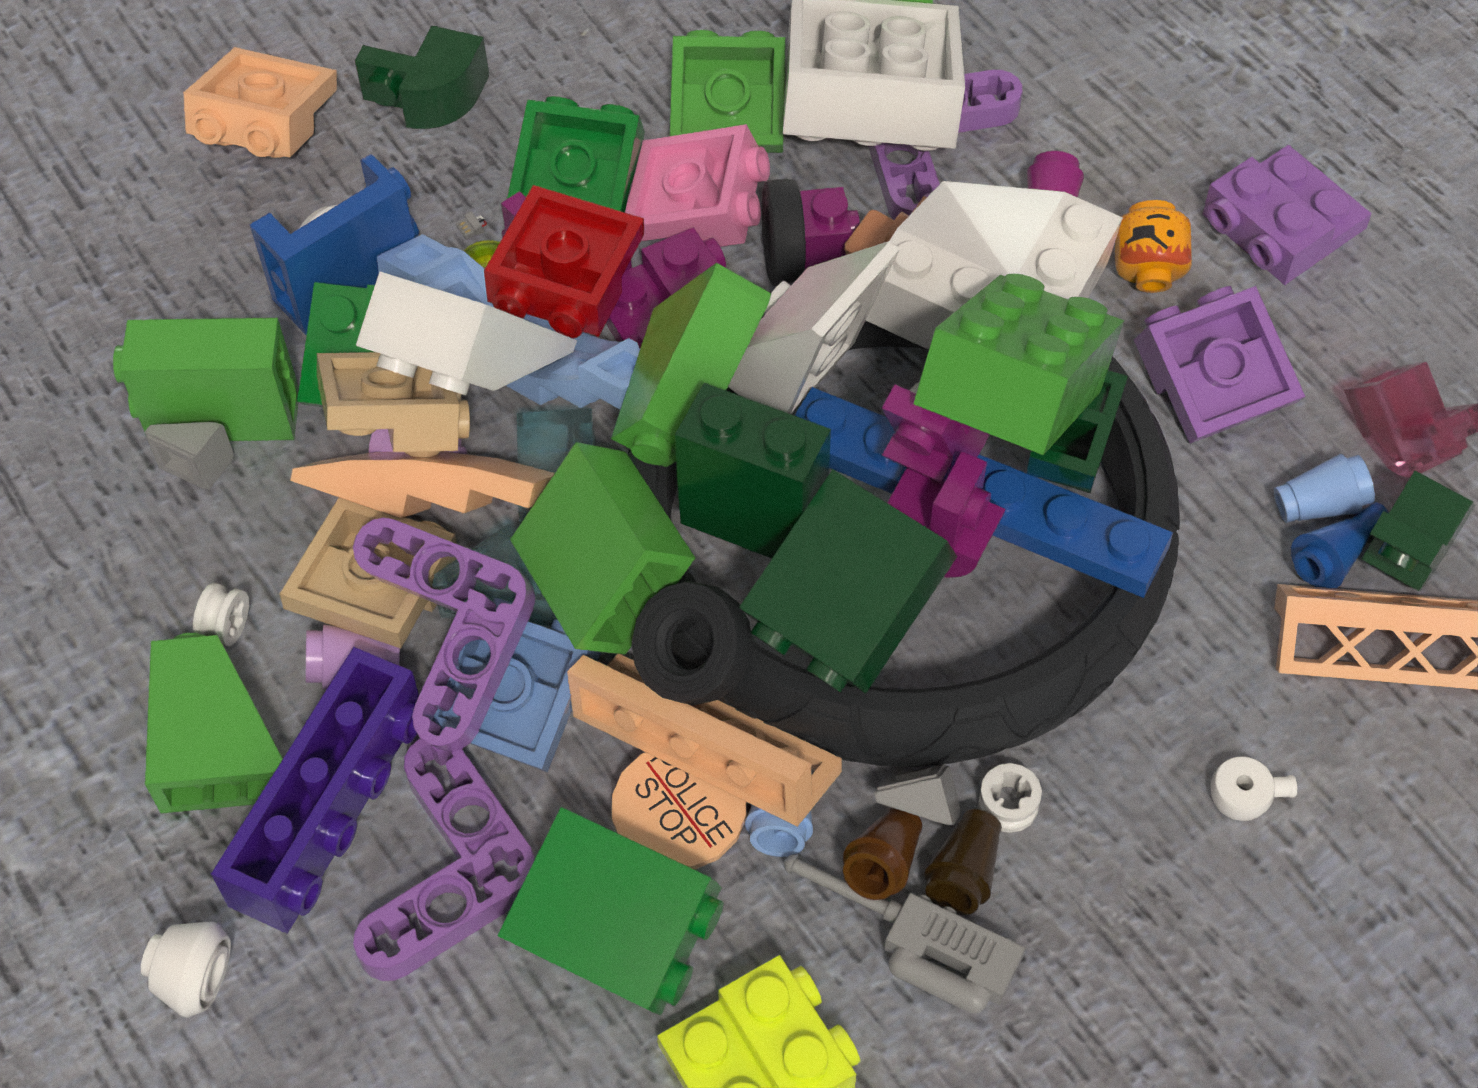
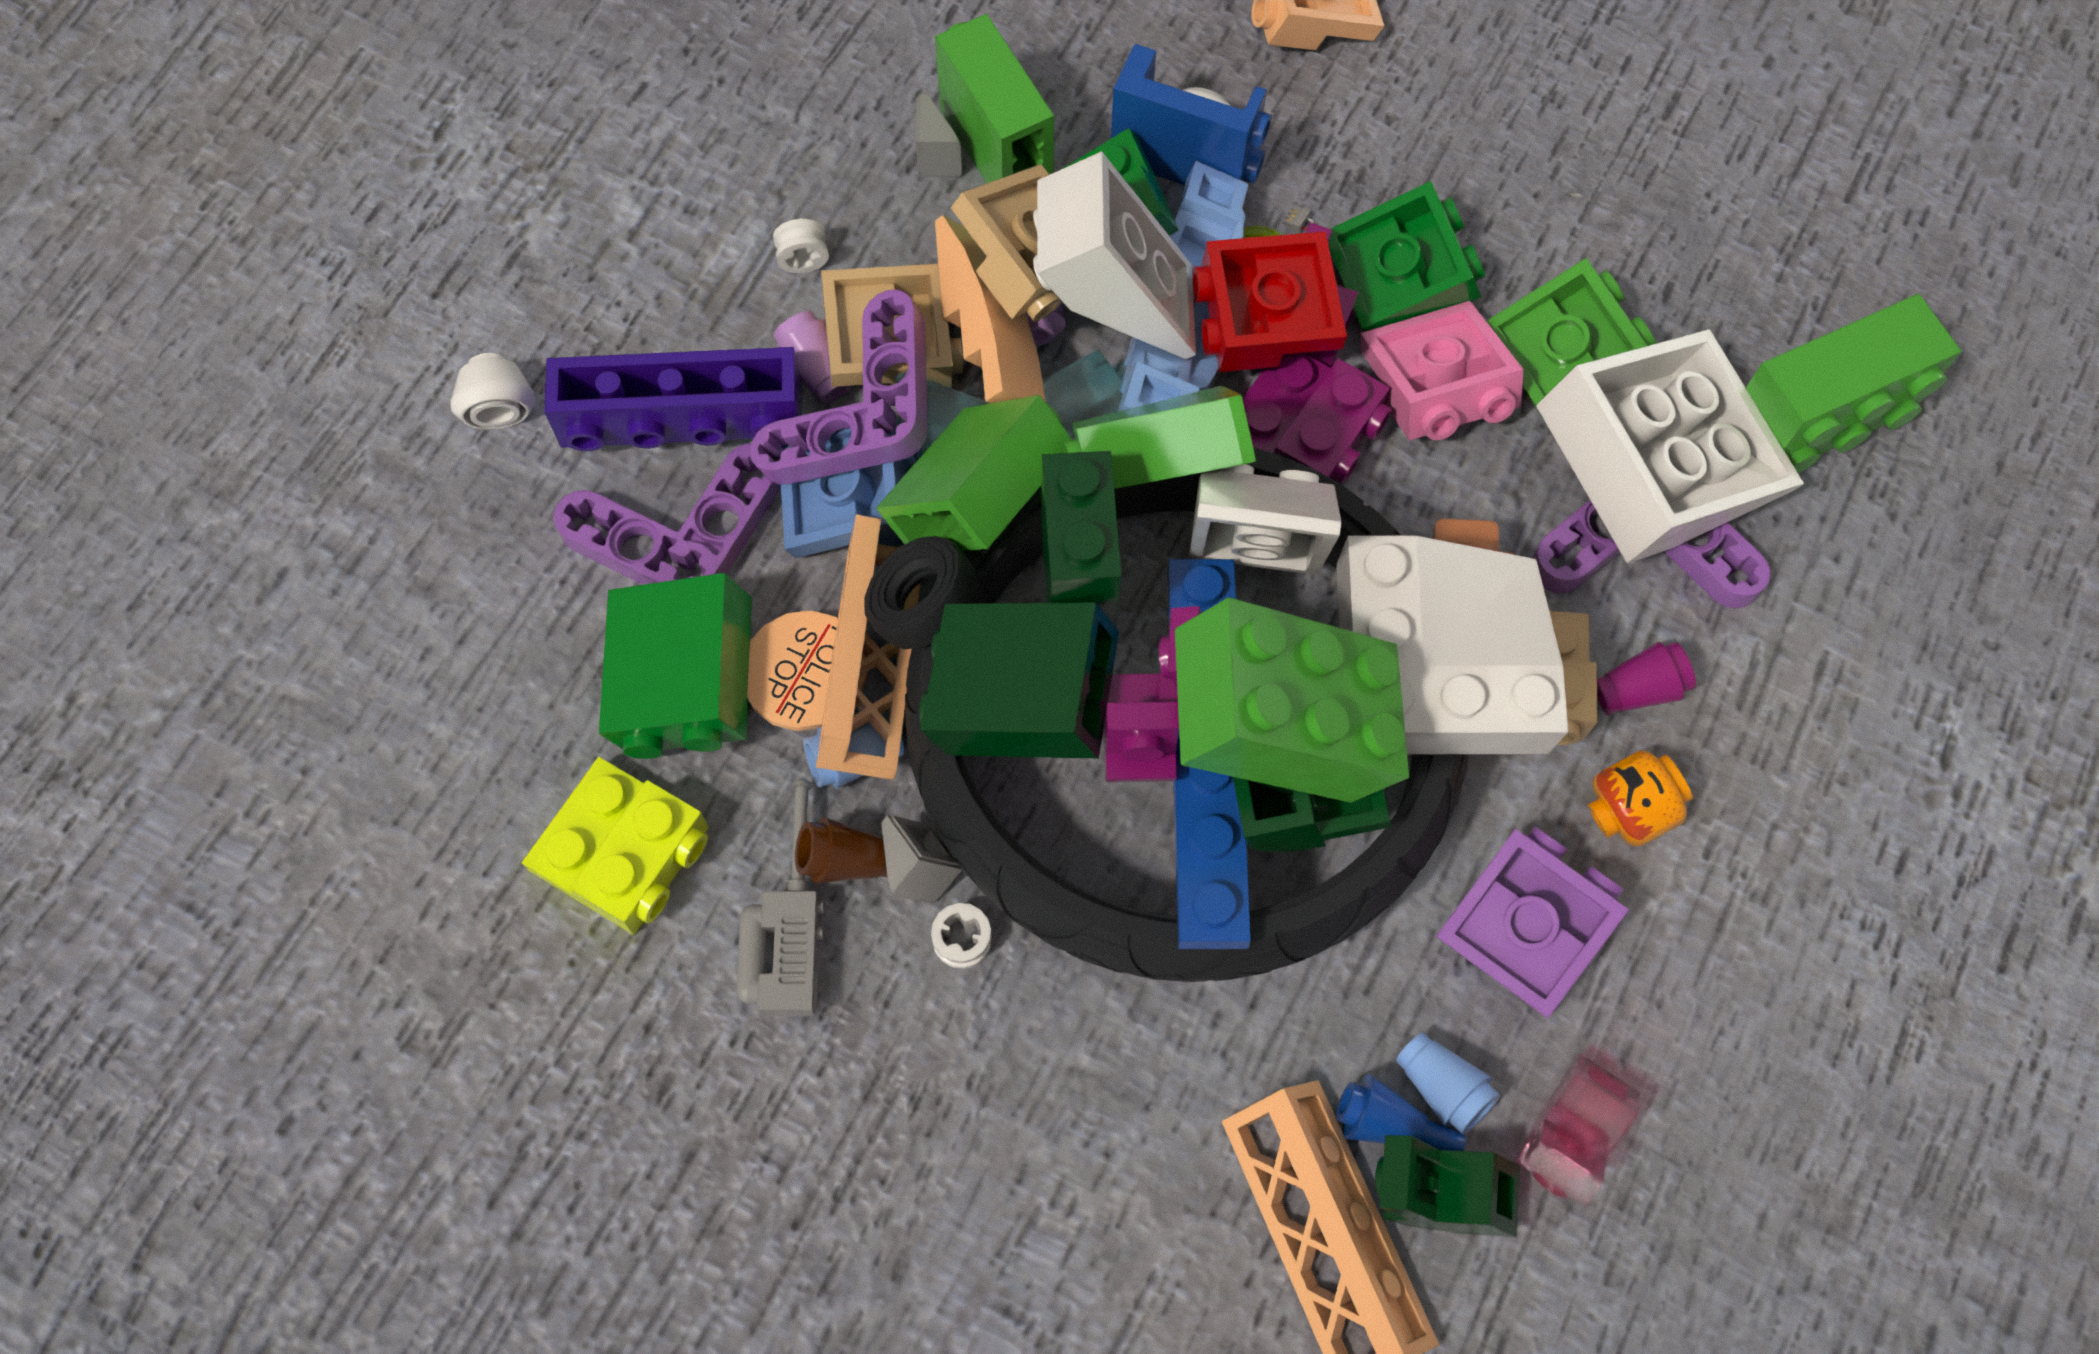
camera: 60 degrees right, 10 degrees up
bright green slope [145,633,283,814] -> none
dark green brick [355,25,489,129] -> none
black tyre [762,179,806,286] -> none
magenta brick [800,187,860,270] -> none
dark brown cone [924,809,1002,915] -> none
medium lavender plate [1202,145,1372,285] -> none
white piece [1210,757,1297,821] -> none

